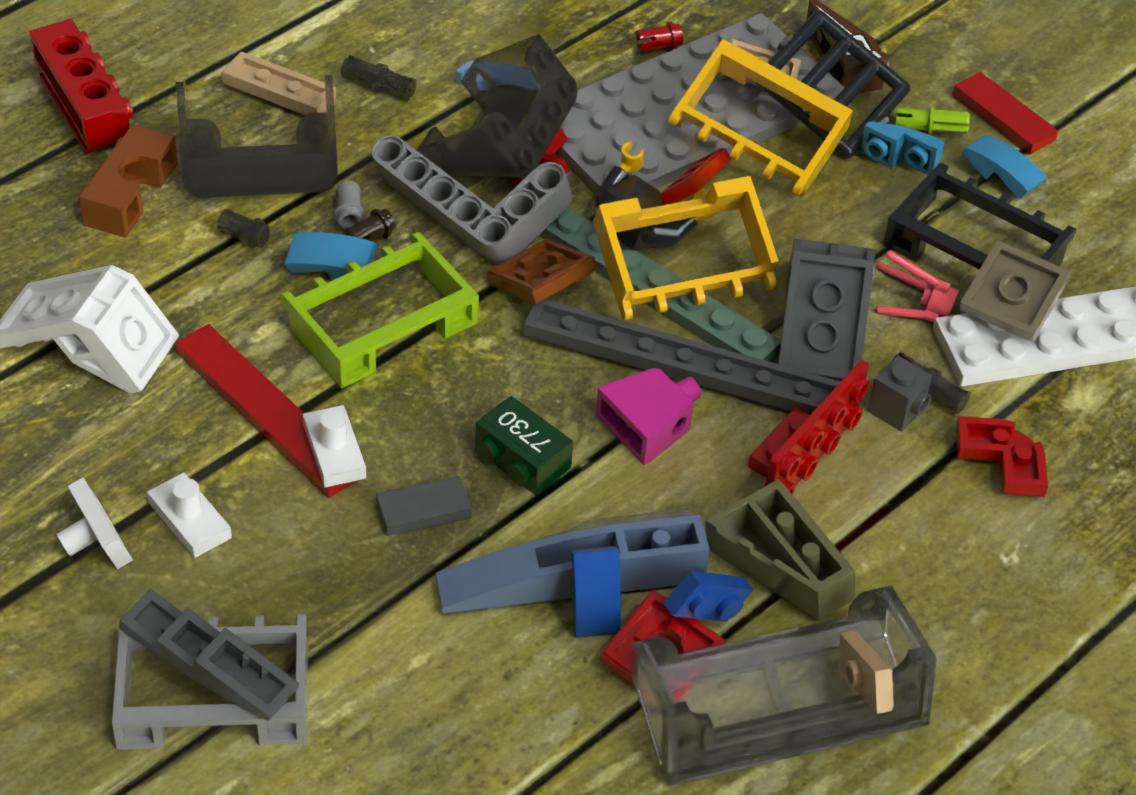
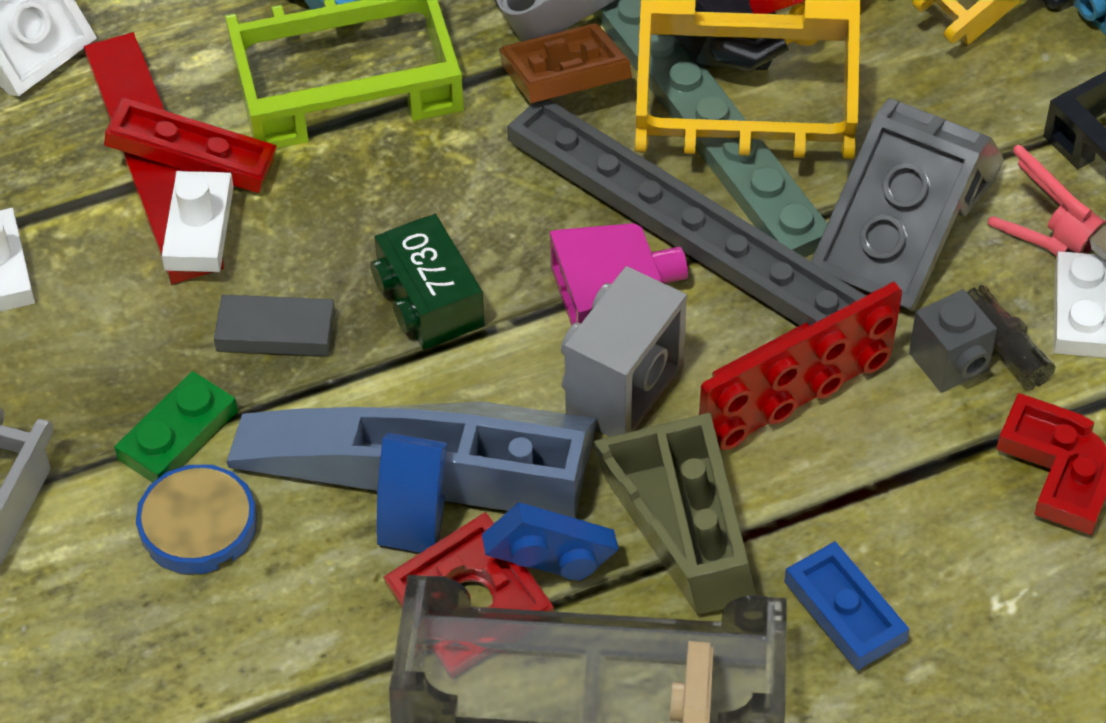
camera: 25 degrees right, 5 degrees up
none -> red tile [104,98,277,193]
none -> green plate [114,370,238,483]
none -> pearl gold tile [136,465,257,574]
none -> light grey brick [561,266,687,437]
none -> blue plate [784,541,910,671]

